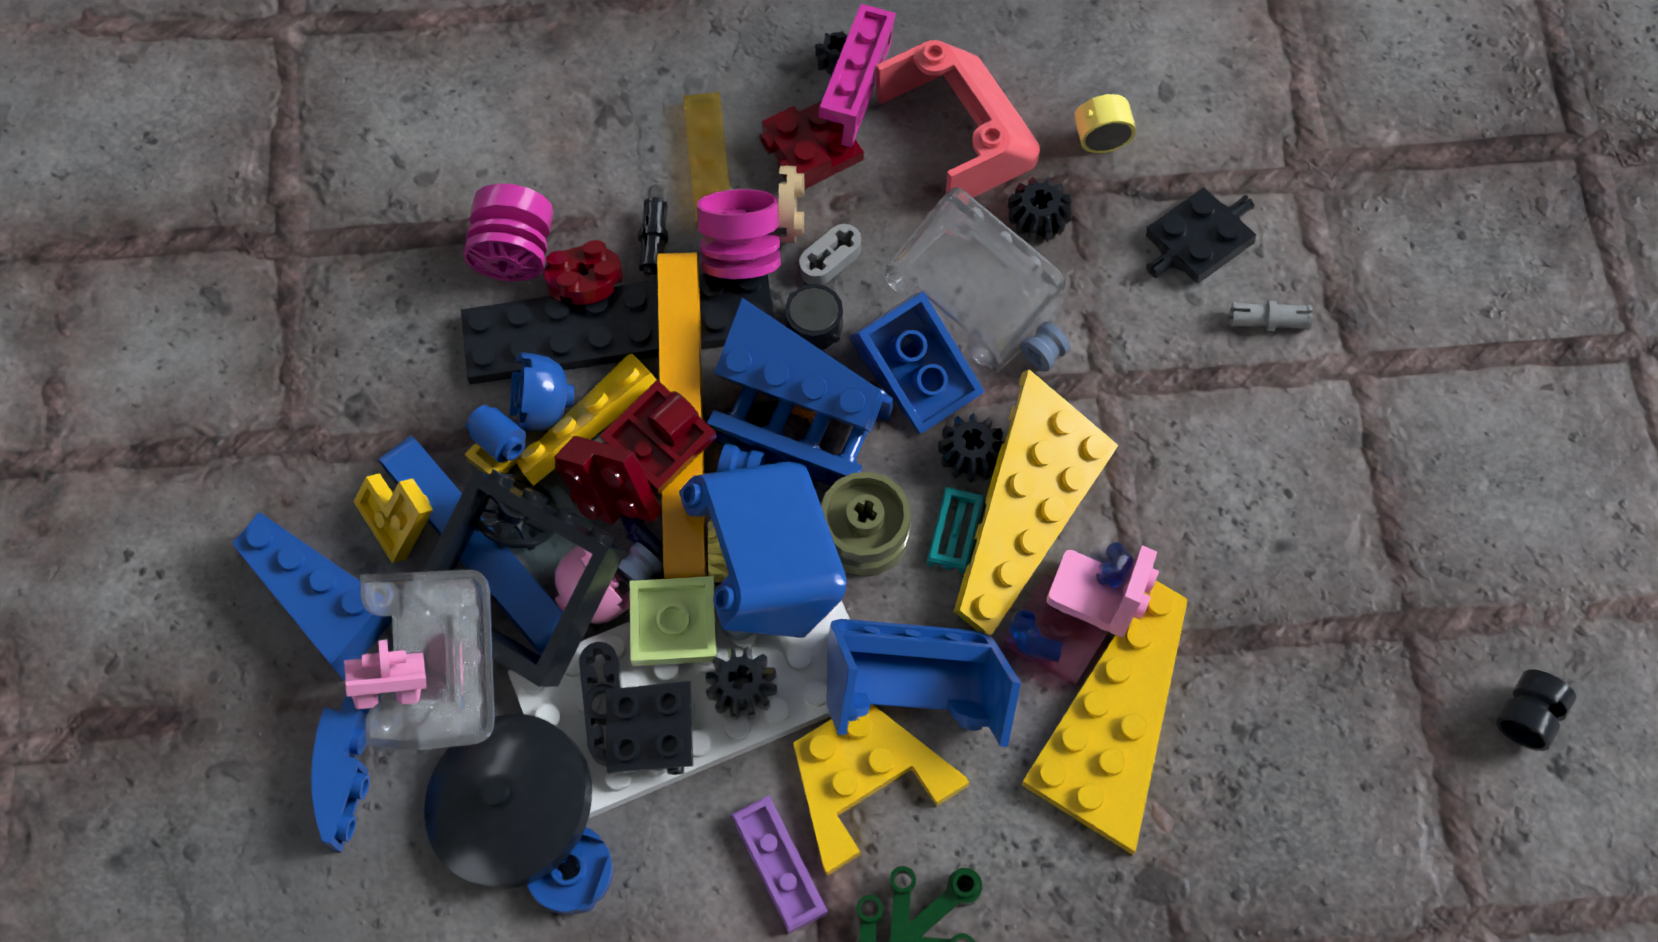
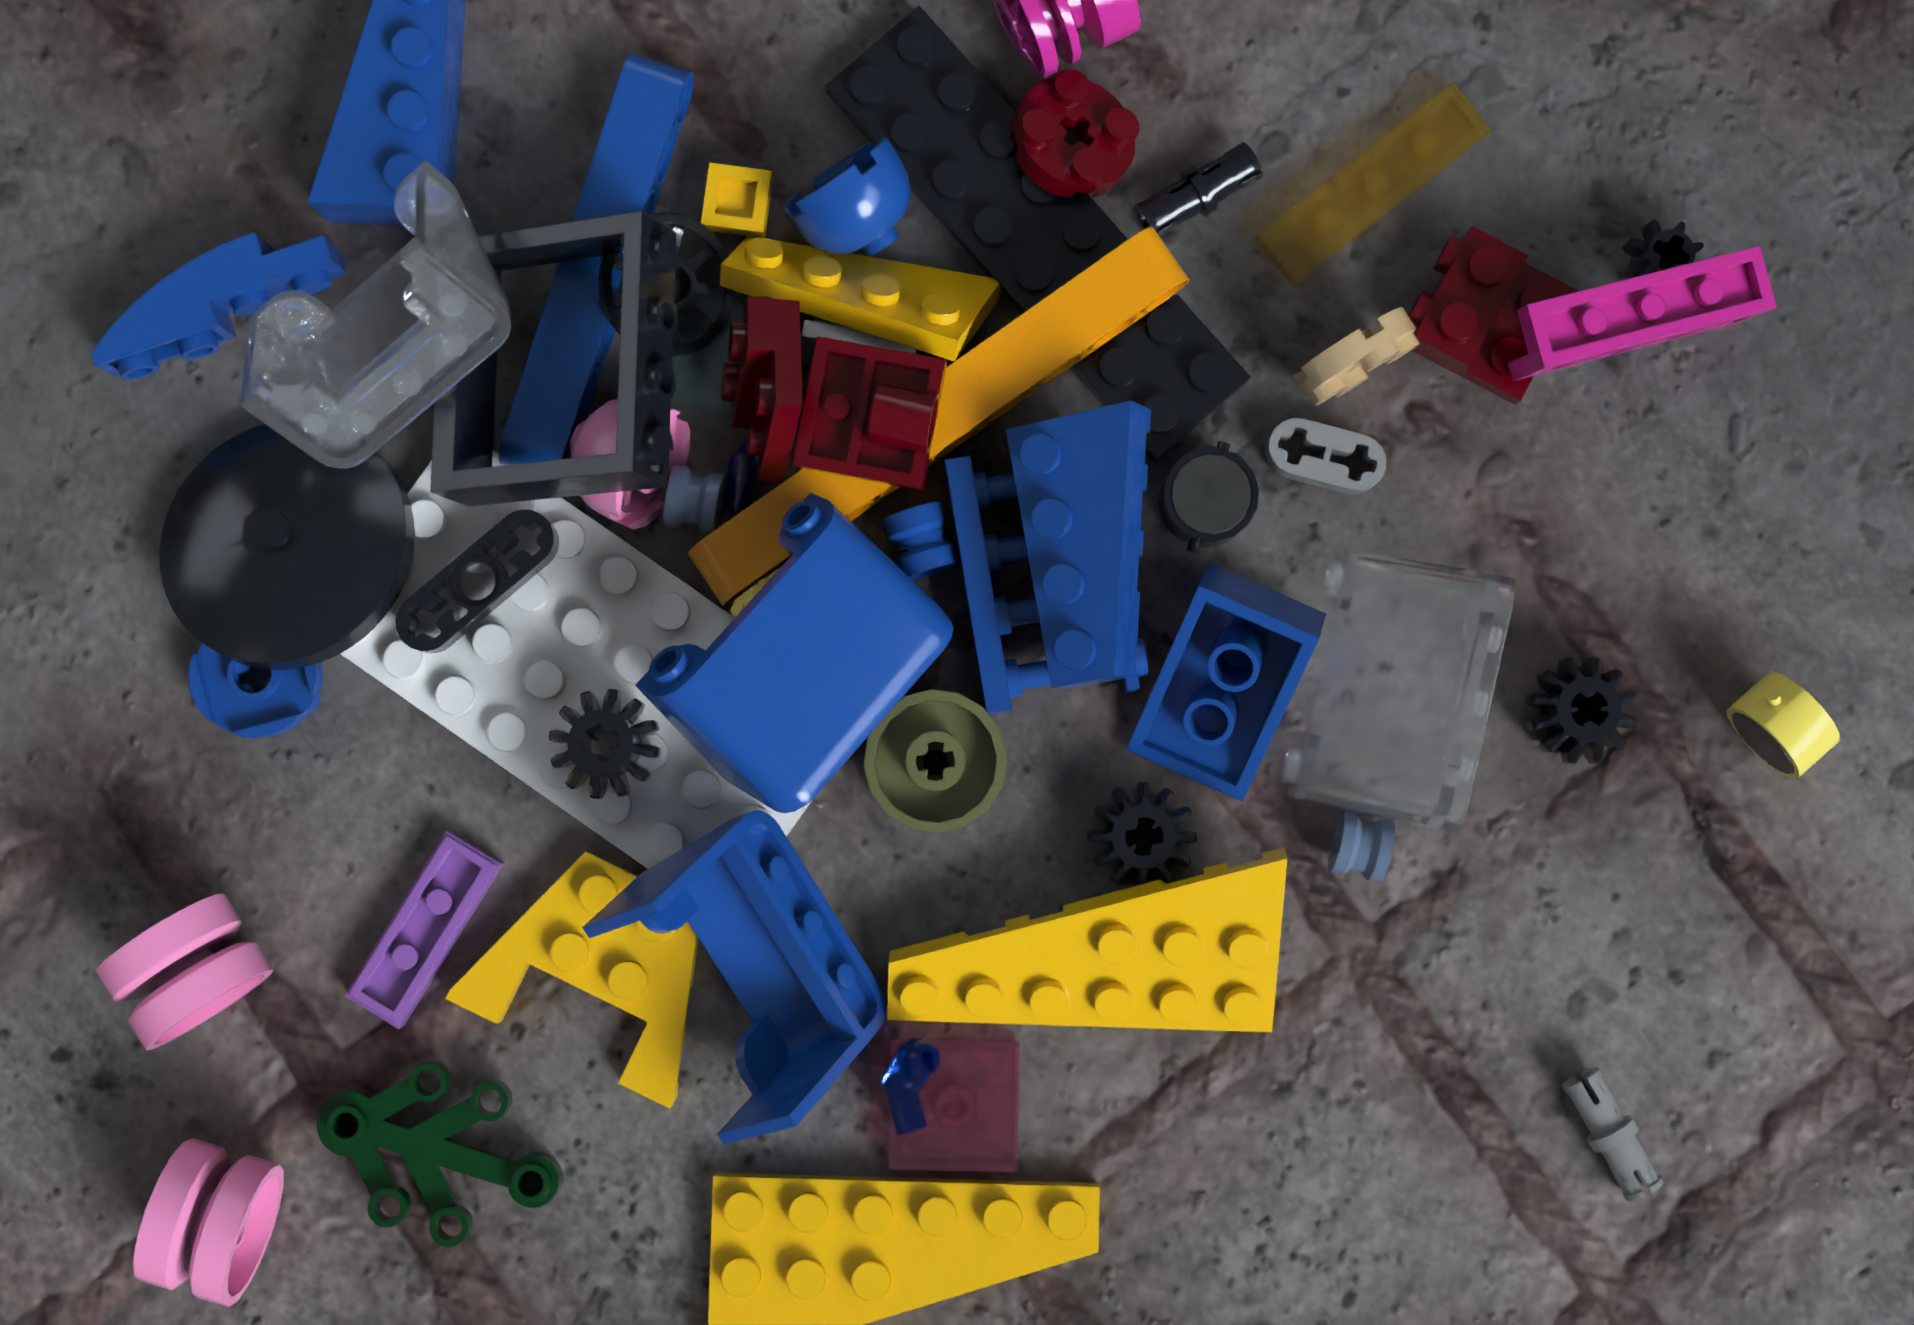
camera: 55 degrees right, 20 degrees up
bright pink hips [344,640,427,709] -> none
yellow plate [353,473,433,563] -> none
blue brick [466,405,526,463] -> none
black hinge [606,681,694,775] -> none
yellowish green plate [630,576,717,666] -> none
dark pink wheel [697,189,781,279] -> none
coral windscreen [876,40,1040,209] -> none
teal tile [927,487,985,574] -> none
bright pink bracket [1046,545,1159,638] -> none
clear blue arm [1096,542,1134,588] -> none
black plate [1146,187,1256,284] -> none

